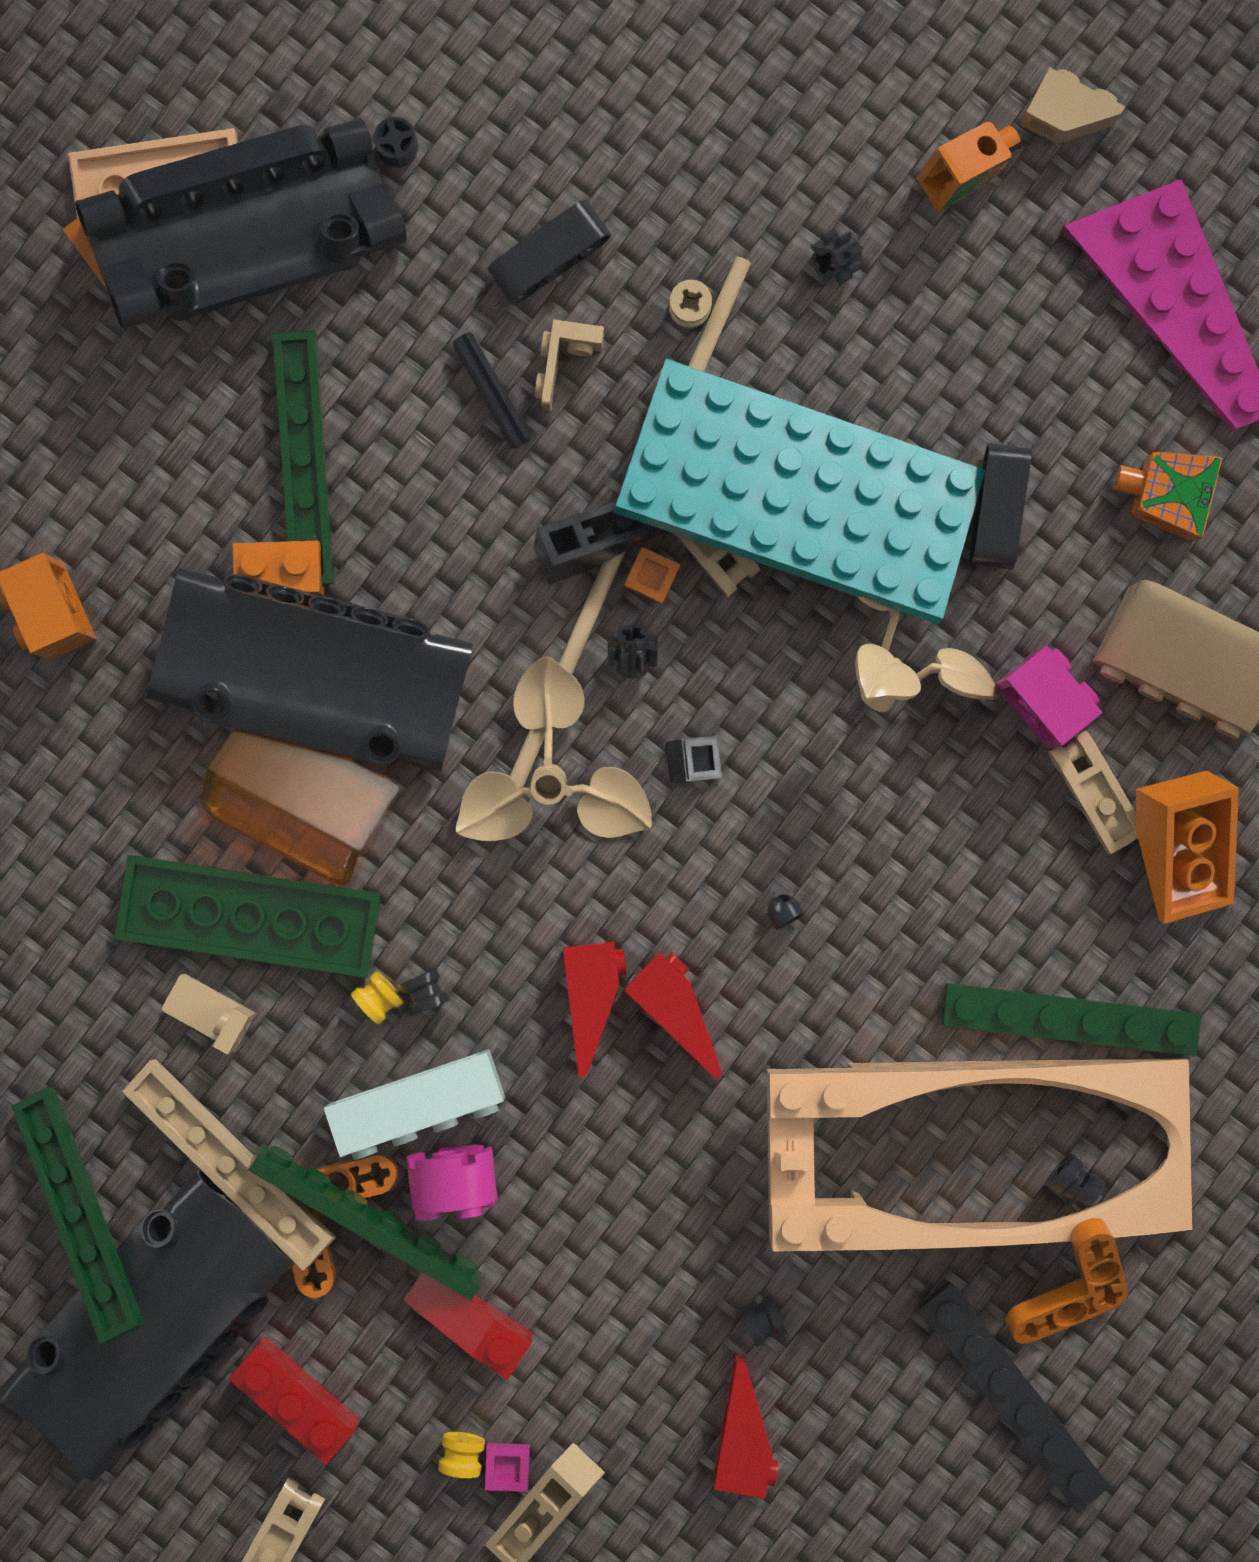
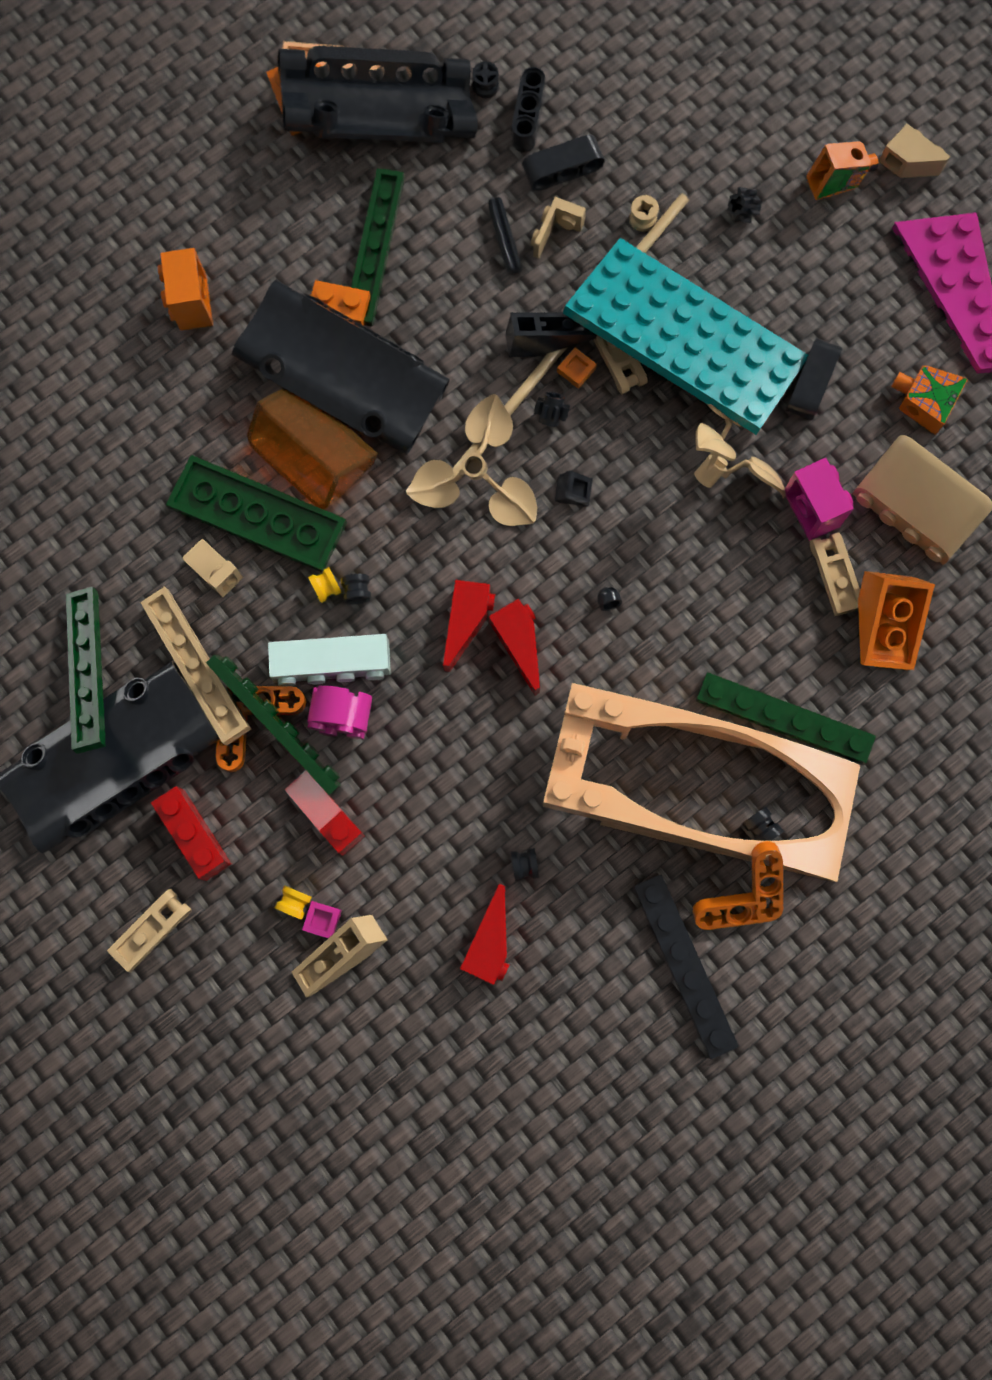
camera: 20 degrees right, 10 degrees down
none -> black beam [512,67,545,153]

